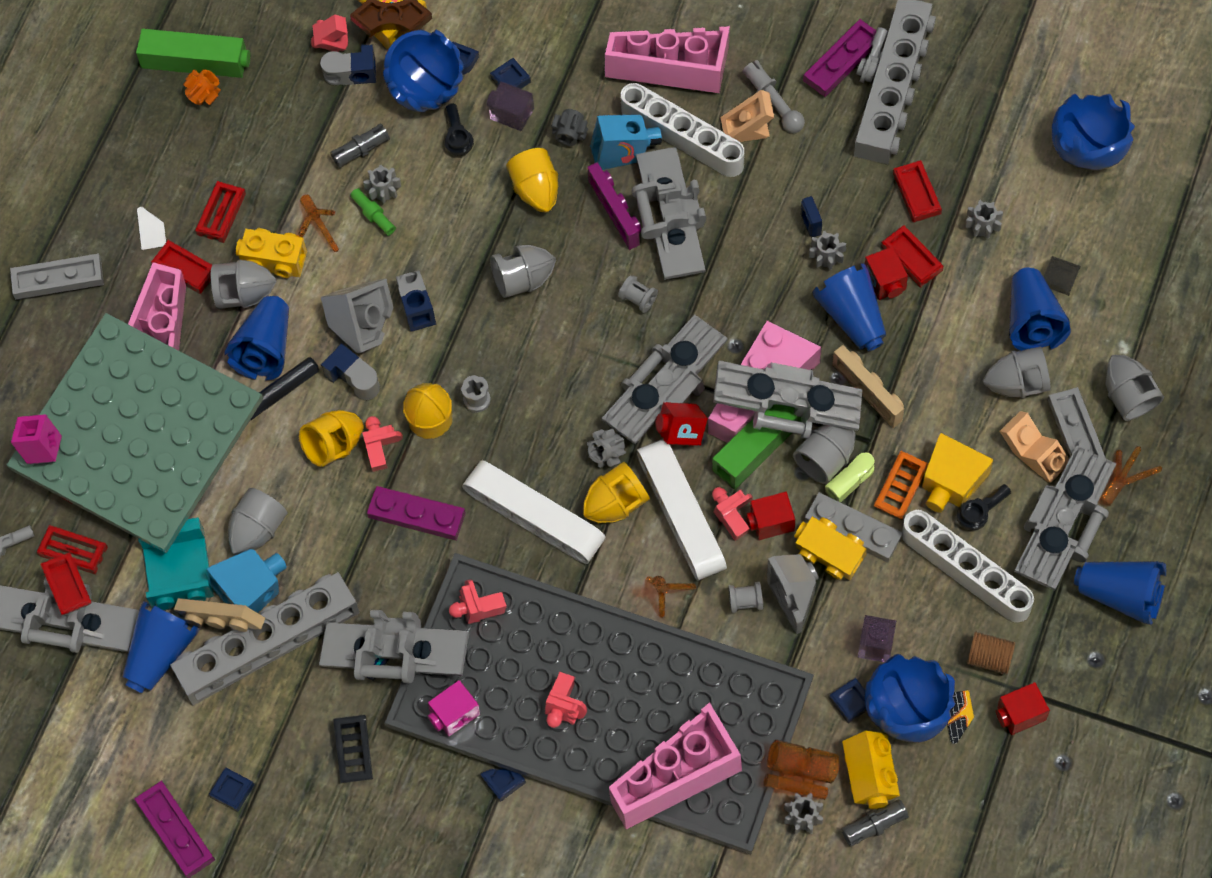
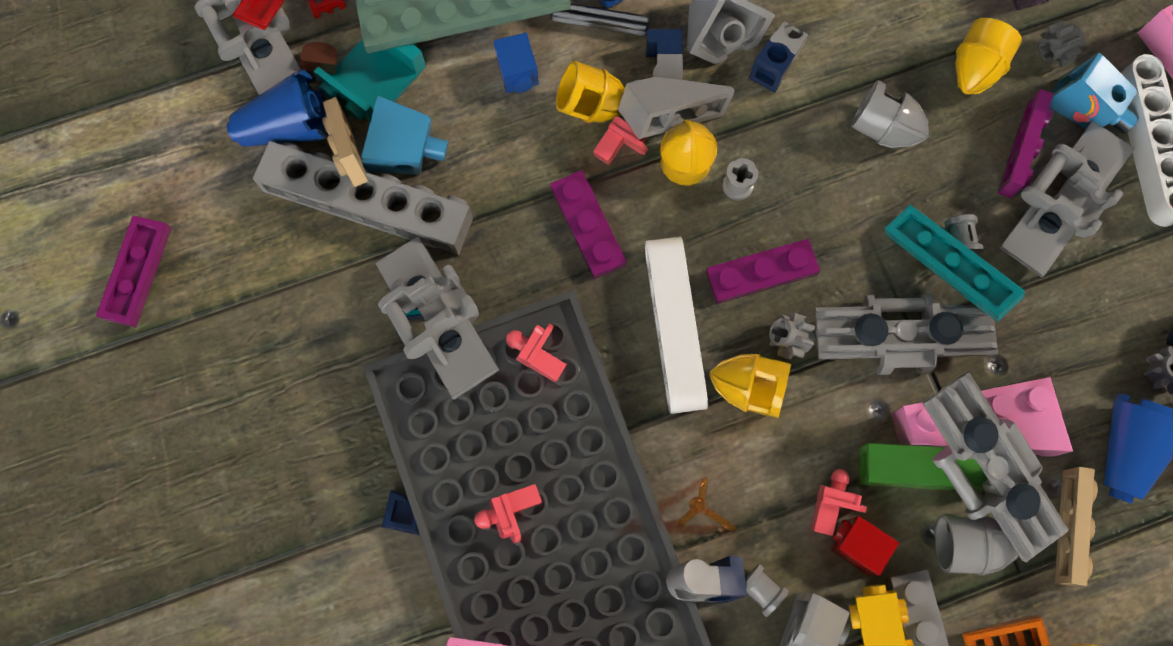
camera: 45 degrees right, 10 degrees up
dark blue tile [209,767,254,812] -> none
light grey helmet [228,488,288,554] -> none
black slope [333,715,373,783] -> none
dark pink brick [428,680,480,737] -> none
white beam [636,439,727,581] -> none
red brick [656,402,708,446] -> none
yellowish green bar [825,452,875,502] -> none
none -> copper tile [300,42,337,74]
none -> blue brick [493,32,539,93]
none -> light grey slope [618,76,735,139]
none -> light grey leg [666,556,747,603]
none -> magenta plate [705,238,820,305]
none -> teal plate [885,204,1025,323]

